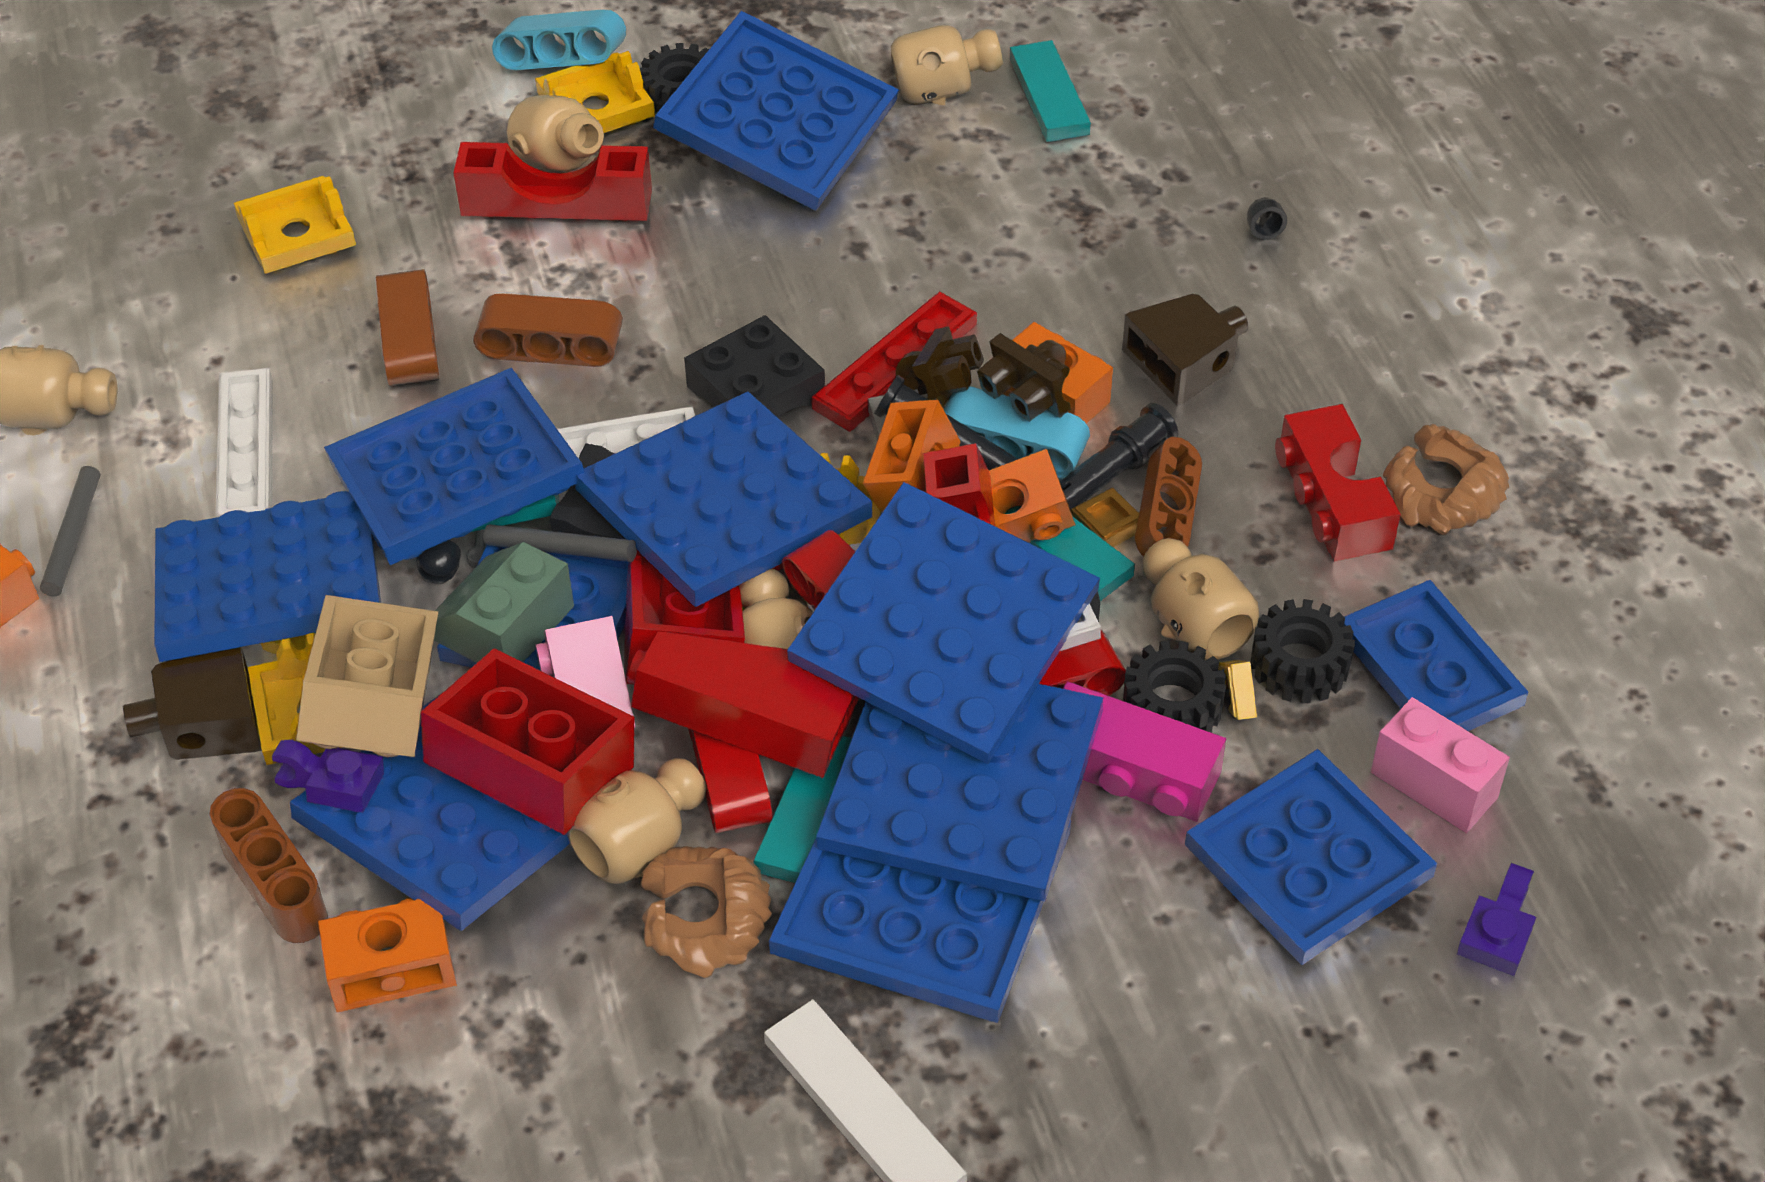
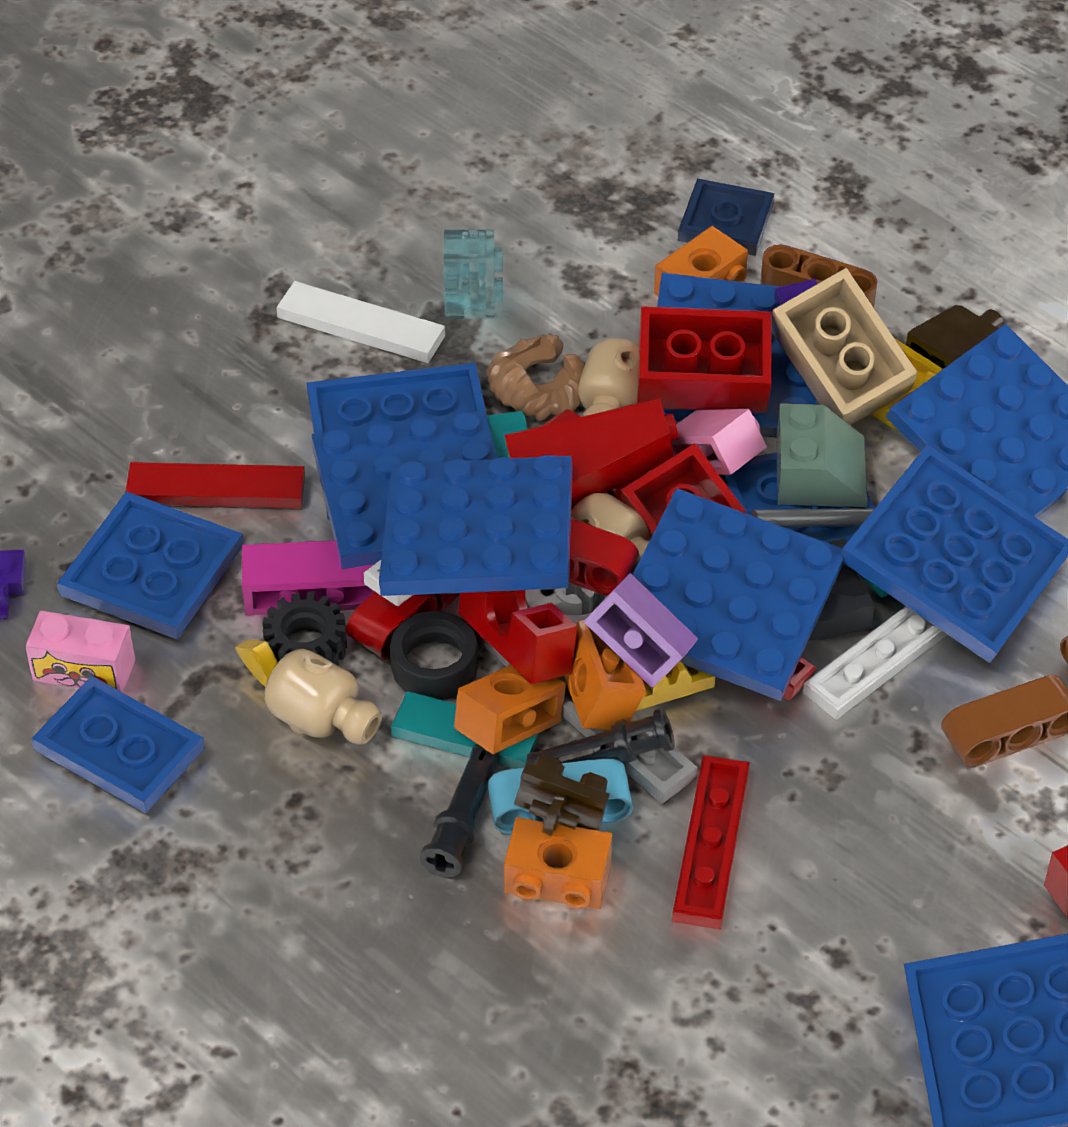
camera: 150 degrees right, 0 degrees up
black brick [684,315,825,417] -> none
dark brown hips [896,326,984,406] -> none
pearl gold tile [1071,487,1139,547] -> none
dark brown torso [1122,294,1248,406] -> none
dark orange beam [1135,437,1202,557] -> none
black tyre [1250,599,1355,703] -> none
red arch [1275,404,1401,562] -> none
medium nougat piece [1383,424,1509,535] -> none
none -> red tile [125,462,305,509]
none -> clear light blue brick [444,230,503,319]
none -> medium lavender brick [583,573,698,688]
none -> dark blue tile [677,178,775,256]

